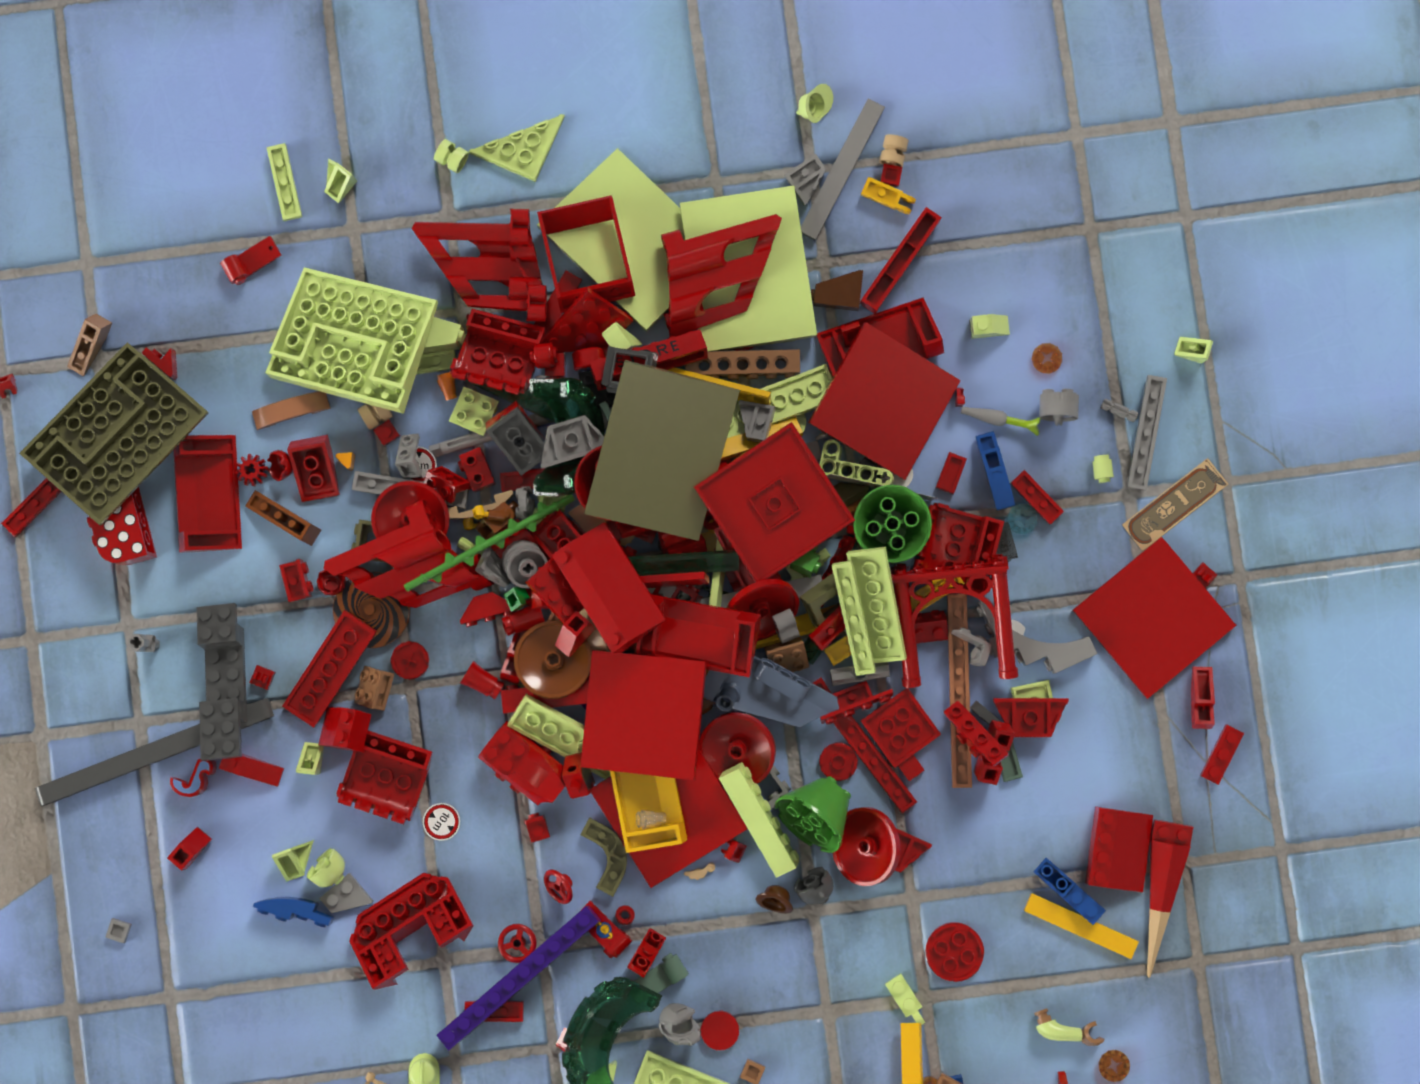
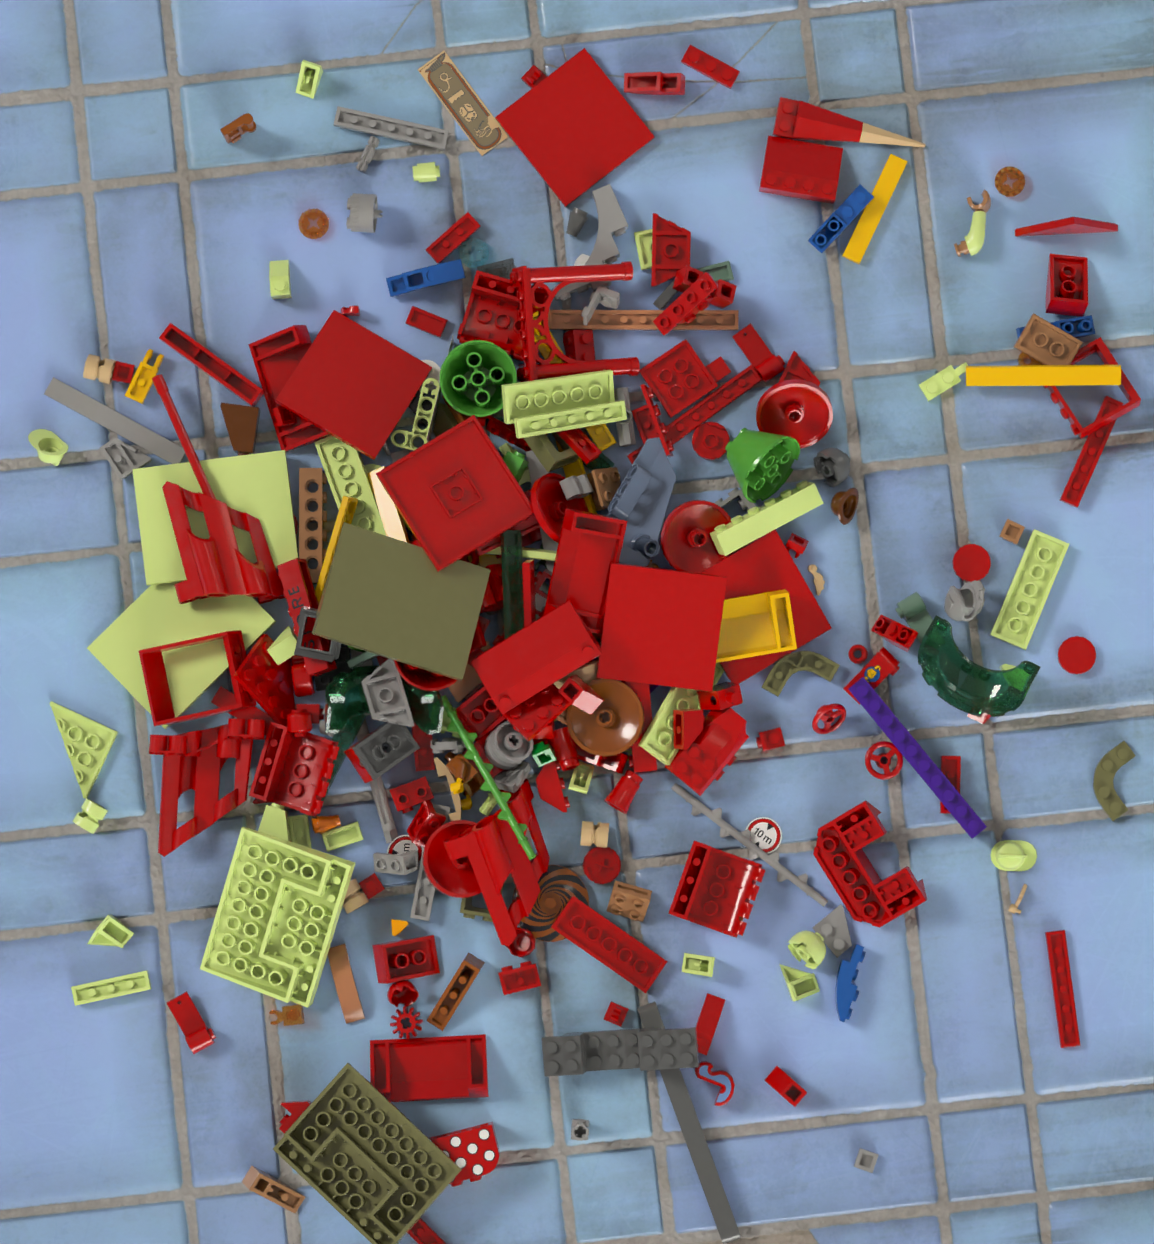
camera: 95 degrees left, 0 degrees up
red slope [318,707,372,752] -> none
yellowish green hinge [449,387,499,436] -> none
clear cone [636,810,666,829] -> none
light grey wing [738,400,776,443] -> none
red tile [925,922,984,982] -> none
light grey piece [961,406,1040,436] -> none
none -> red piece [152,374,216,499]
none -> dark orange plate [220,113,256,144]
none -> clear orange plate [269,1004,305,1026]
none -> yellowish green tile [321,821,364,852]
none -> dark grey cone [566,208,588,237]
none -> yellowish green slope [568,761,595,795]
none -> tan wheel [580,821,609,848]
none -> light grey plant [671,783,828,907]
none -> red slope [673,709,705,750]
none -> red door [732,323,785,383]

